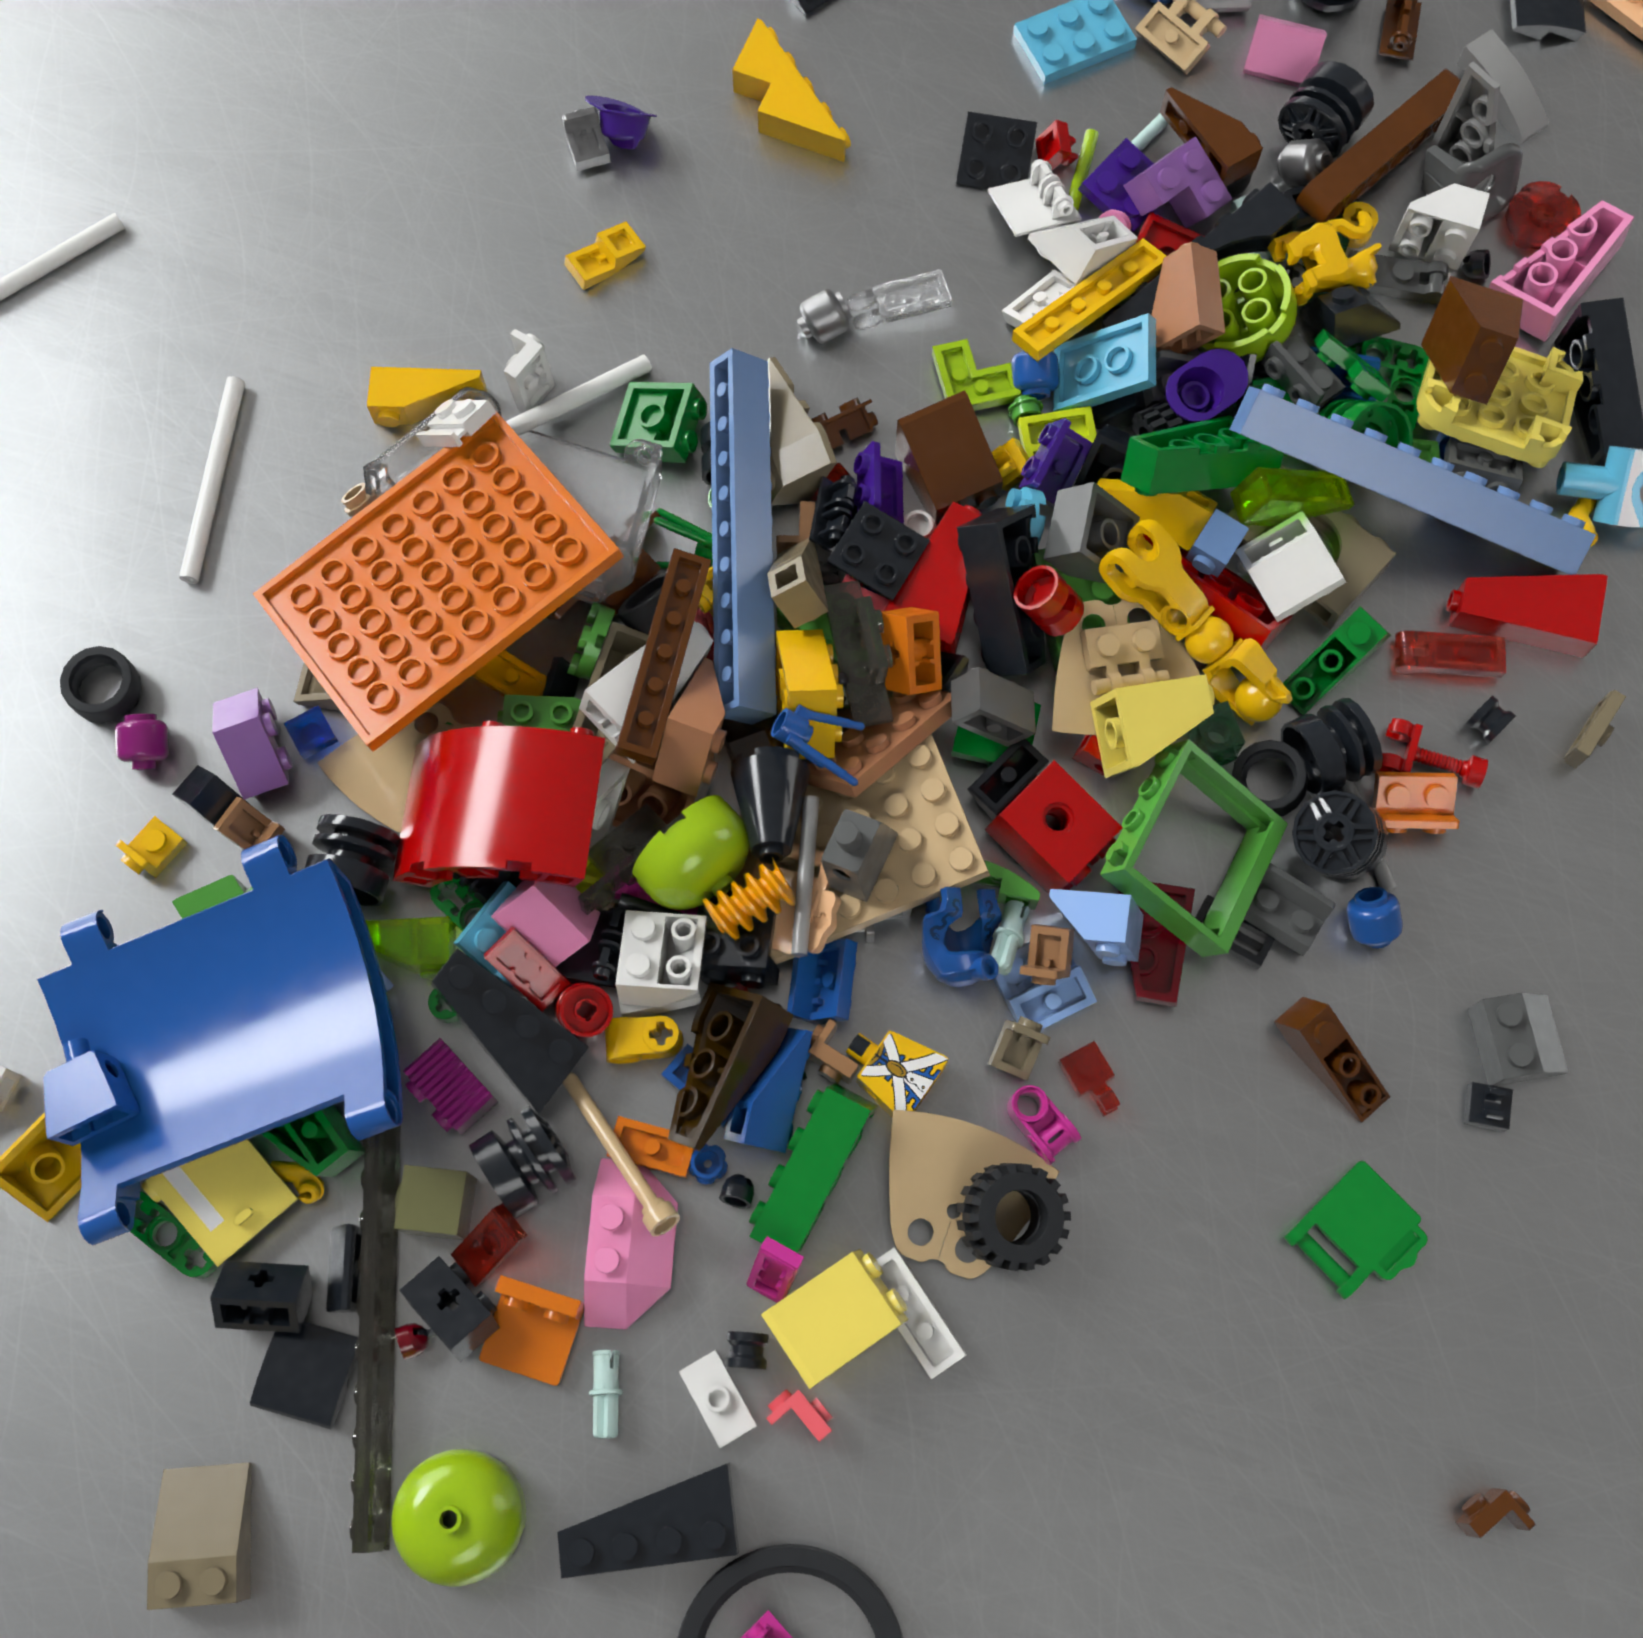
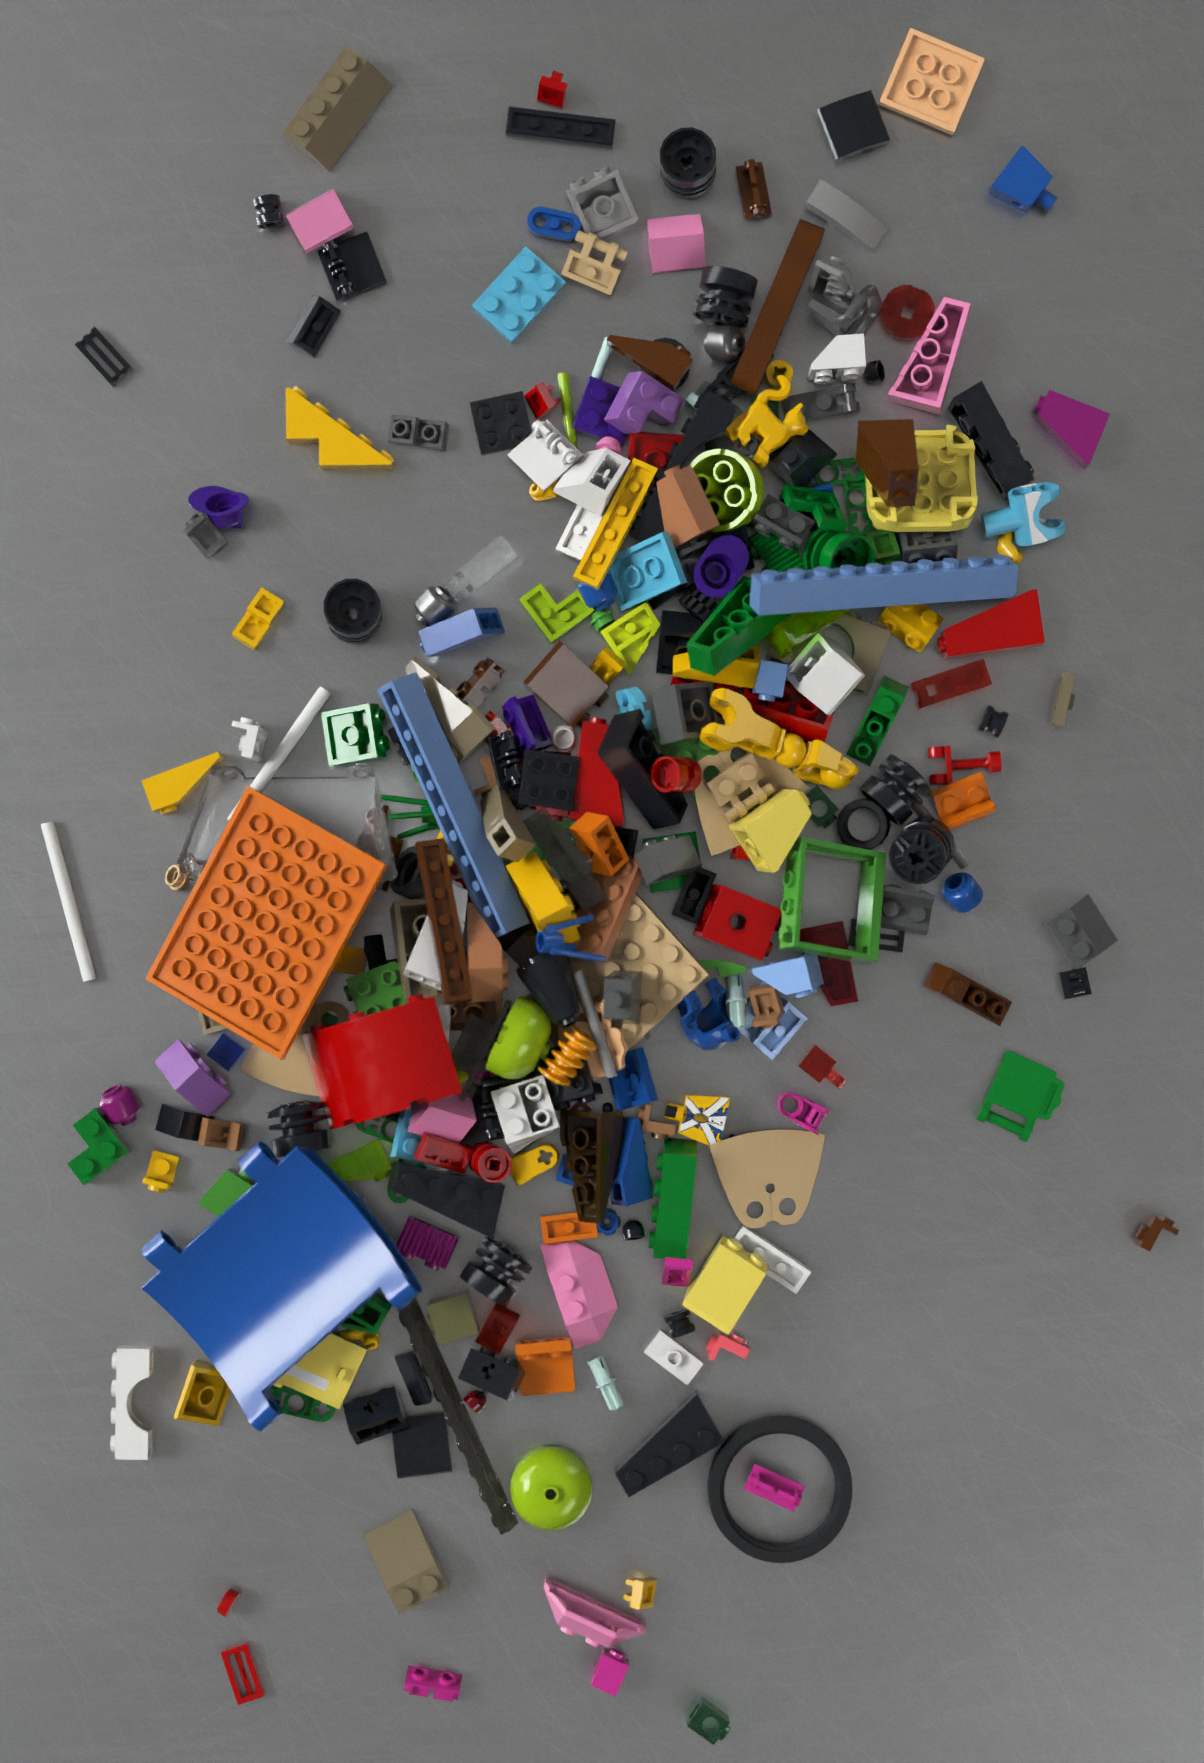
camera: 20 degrees left, 15 degrees up
torso [43,1038,141,1146] -> none
black tyre [60,646,142,724] -> none
white plate [416,399,496,447] -> none
tan piece [563,1072,680,1237] -> none
bright green plate [567,602,615,680] -> none
black tyre [956,1163,1071,1271] -> none
dark tan bracket [988,1016,1051,1081] -> none
dark purple bracket [1018,418,1093,509] -> none
none -> green brick [67,1107,133,1186]
none -> black wheel [323,579,382,643]
none -> dark grey slope [388,415,449,451]
none -> slope [418,608,505,657]
none -> yellow arm [529,474,563,501]
none -> yellow bracket [877,604,944,653]

